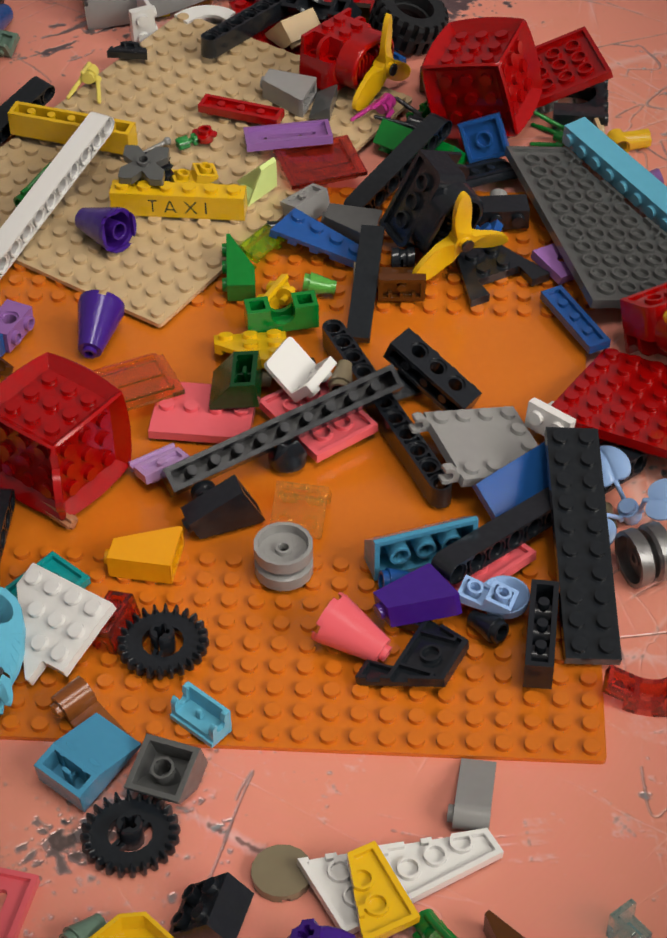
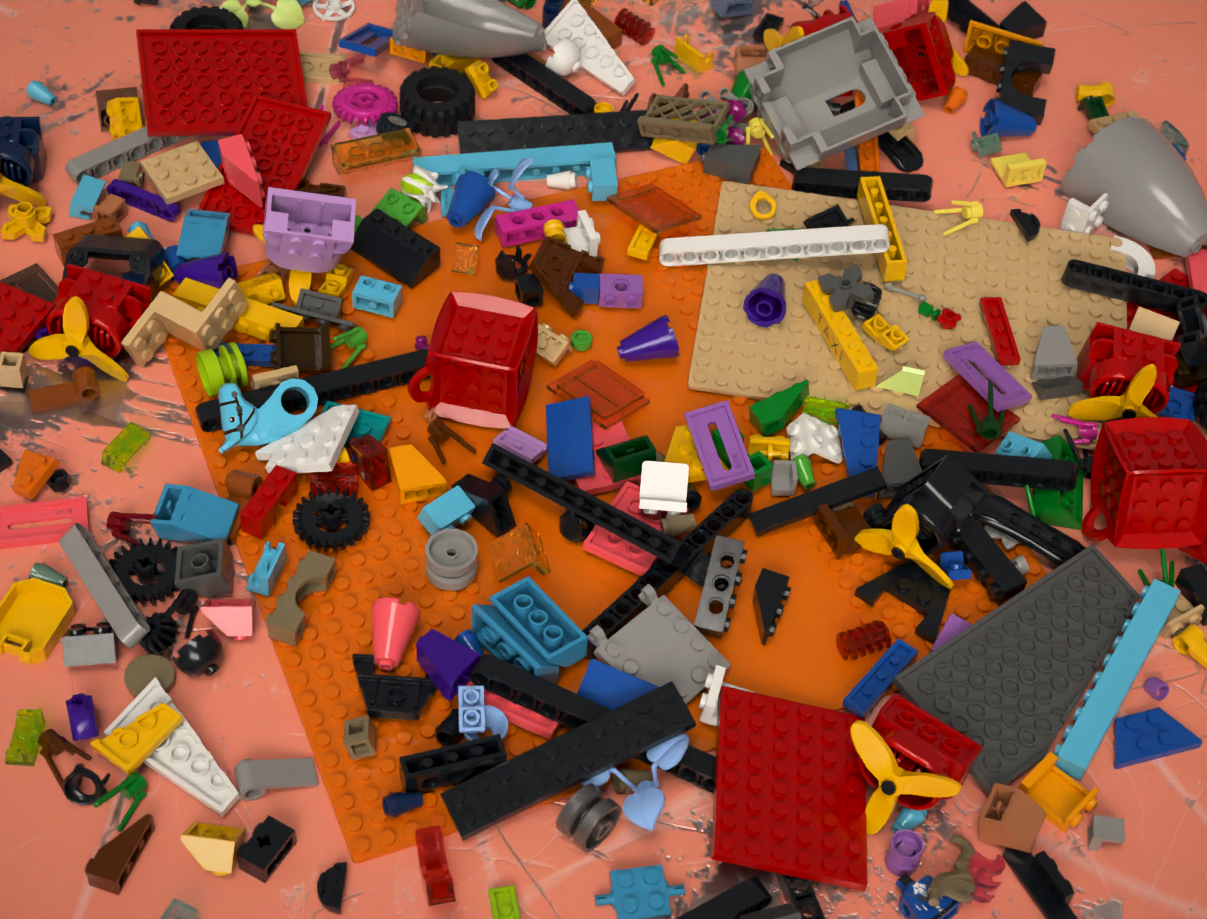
camera: 60 degrees right, 5 degrees up
blue plate [457,112,509,163] -> none
none -> light grey beam [59,523,151,648]
none -> dark red plant [106,511,157,547]
none -> black gear [139,612,180,655]
none -> black plant [164,589,199,639]
none -> black cylinder [172,629,223,677]
none -> yellow slope [181,821,245,876]
none -> slope [201,599,255,640]
none -> black brick [237,815,296,883]
none -> red arch [240,465,298,540]
none -> dark tan arch [266,550,337,646]
none -> black plate [317,862,347,914]
none -> dark tan brick [344,715,377,760]
none -> clear red torso [348,434,392,491]
none -> dark blue cone [382,791,423,818]
none -> medium azure brick [417,485,476,536]
none -> reddish brown plant [427,419,476,464]
none -> dark azure slope [489,576,588,667]
none -> blue tile [546,396,596,481]
none -> medium lavender piece [684,400,755,491]
none -> black slope [752,568,792,645]
none -> light grey panel [770,460,798,496]
none -> white bracket [786,413,843,464]
none -> black bracket [803,205,855,229]
none -> clear red piece [836,620,892,660]
none -> dark green plant [968,381,1005,439]
none -> light yellow bracket [990,153,1047,187]
none -> medium azure brick [995,431,1053,459]

